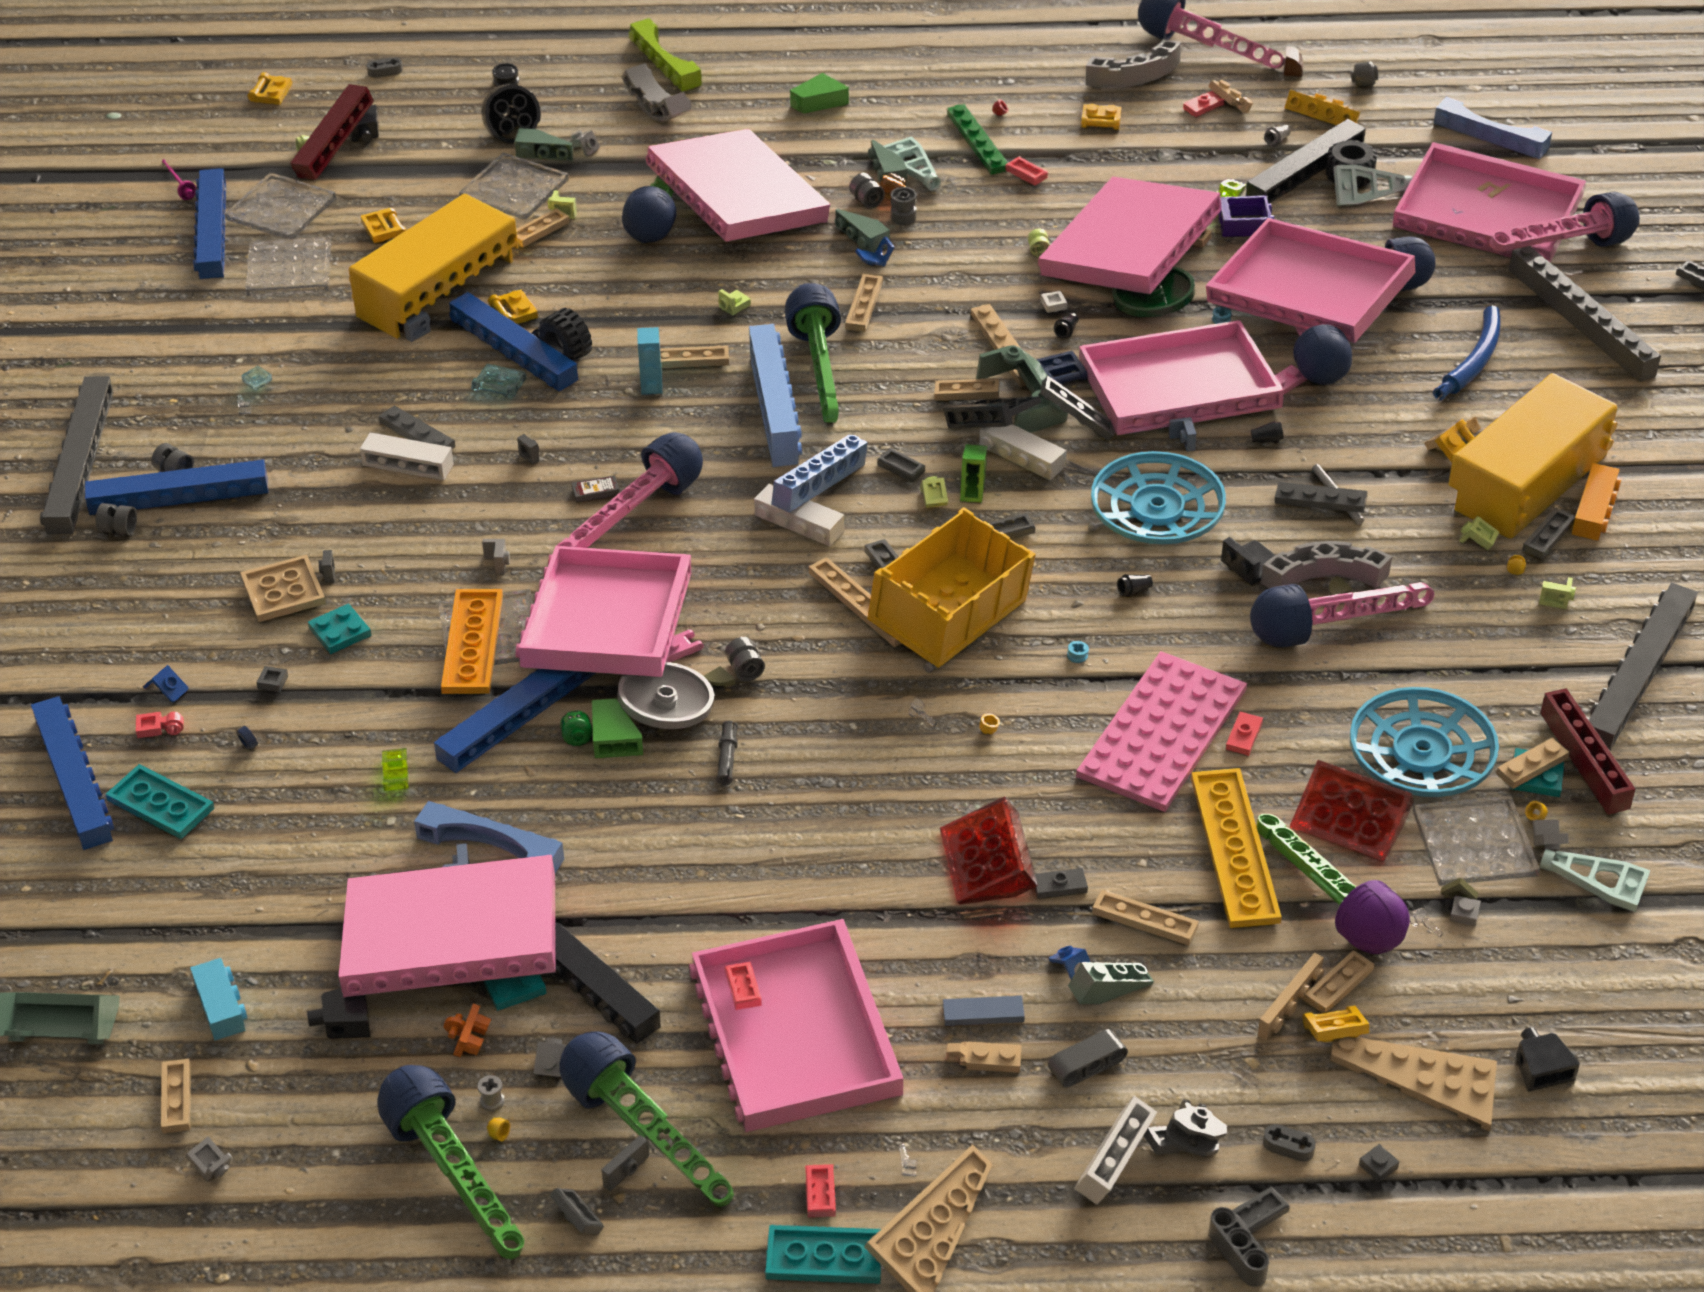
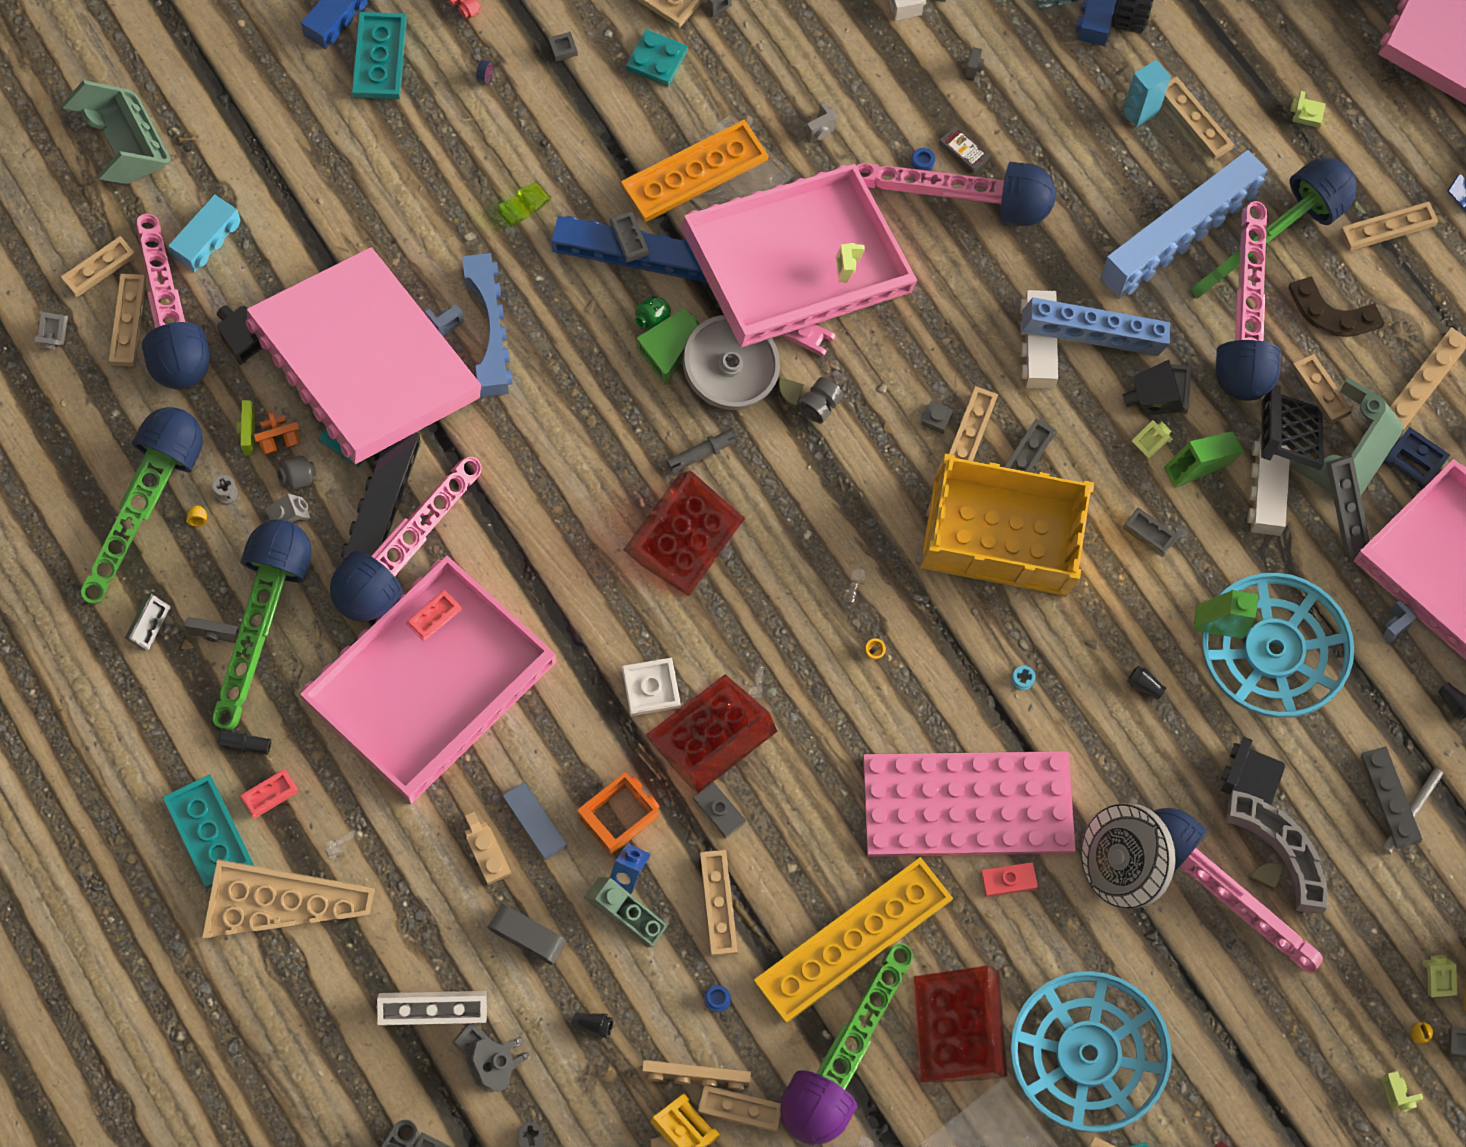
camera: 55 degrees right, 25 degrees up
none -> tan plate [109,274,147,367]
none -> piece [136,214,209,390]
none -> black axle [218,730,272,755]
none -> lime plate [237,400,255,456]
none -> dark grey head [277,455,316,491]
none -> piece [330,457,482,622]
none -> black cone [572,1012,614,1040]
none -> orange window [577,772,659,856]
none -> dark grey plate [610,211,649,263]
none -> white plate [622,658,681,716]
none -> clear red slope [623,471,745,596]
none -> blue plate [704,985,731,1012]
none -> yellowish green bracket [835,243,865,282]
none -> blue tile [911,148,935,171]
none -> dark grey plate [921,400,954,434]
none -> dish [1081,803,1175,909]
none -> black torso [1123,360,1184,416]
none -> bright green slope [1193,590,1258,639]
none -> piece [1216,201,1281,401]
none -> dark brown plate [1288,276,1385,337]

